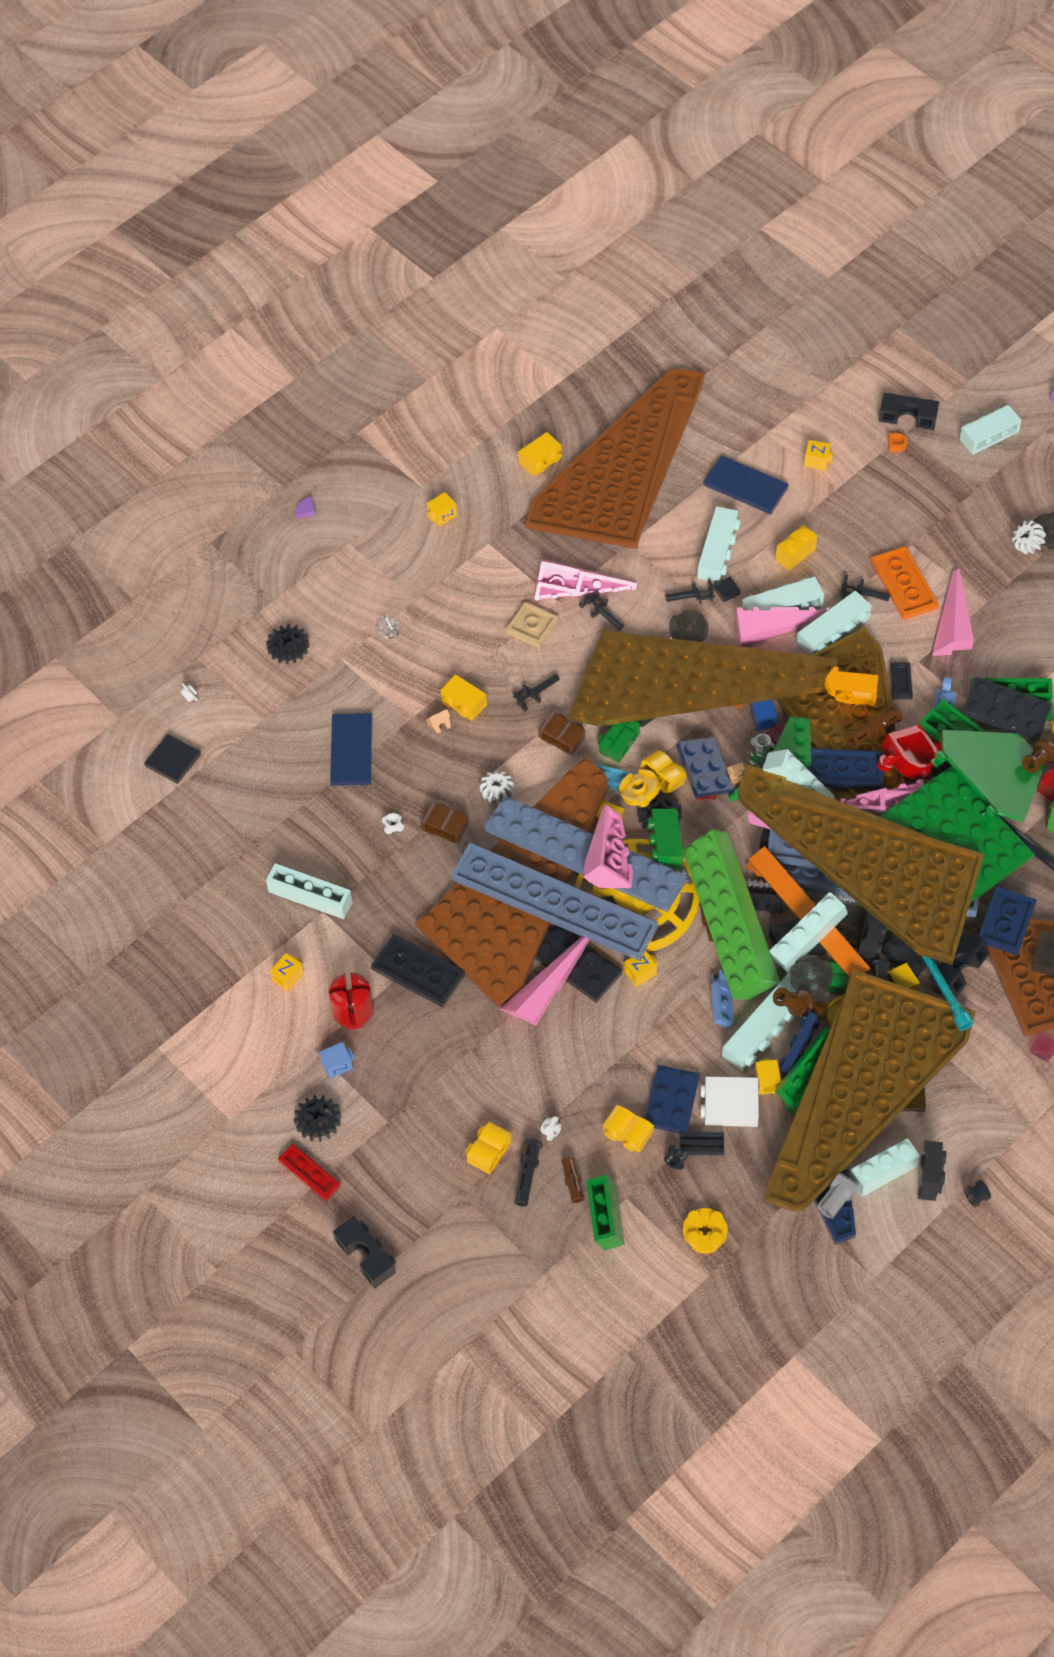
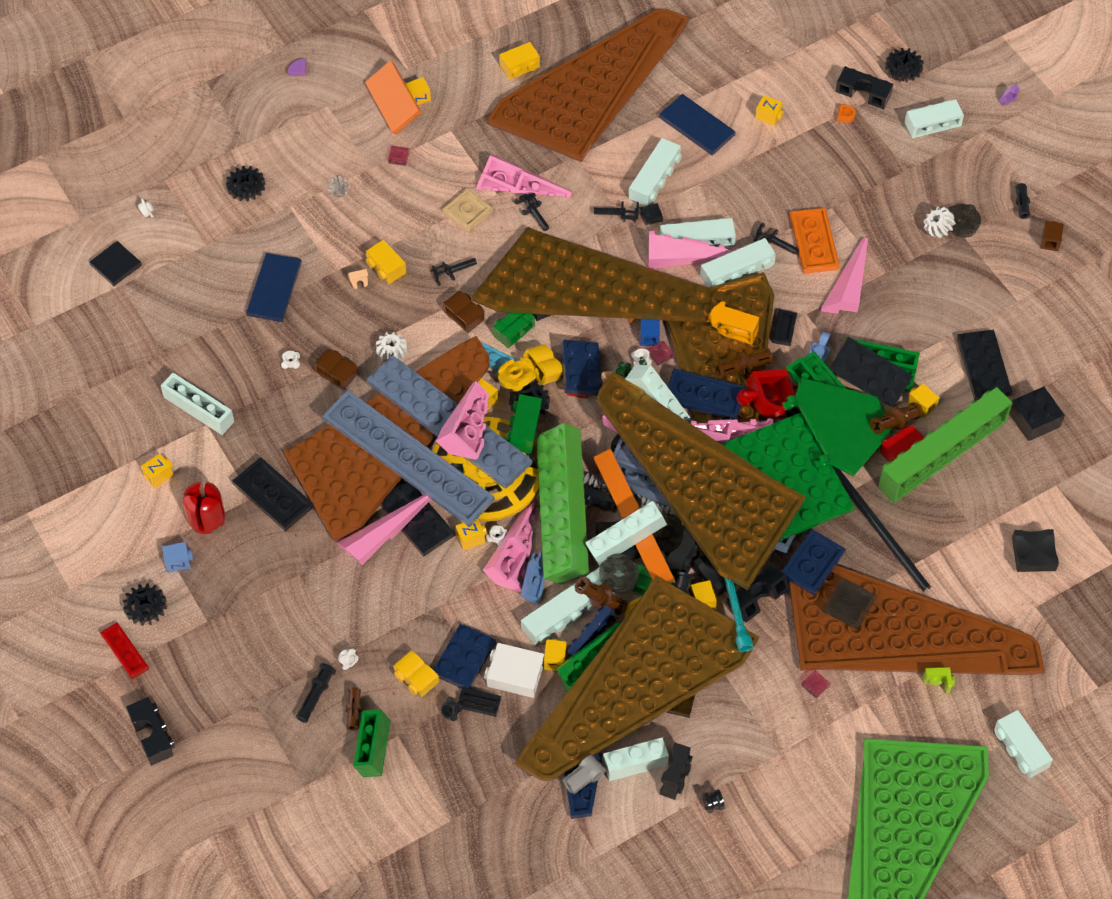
camera: 10 degrees right, 0 degrees up
yellow brick [465,1122,512,1175] -> none
clear smoke plate [669,610,709,642] -> none
yellow plate [683,1208,728,1253] -> none
green wing [773,717,811,767] -> none
yellow brick [775,524,818,571] -> none
none -> orange tile [365,60,422,134]
none -> clear pink tile [388,146,410,166]
none -> bright pink wedge [483,498,539,592]
none -> white plate [486,525,508,546]
none -> black gear [885,48,924,82]

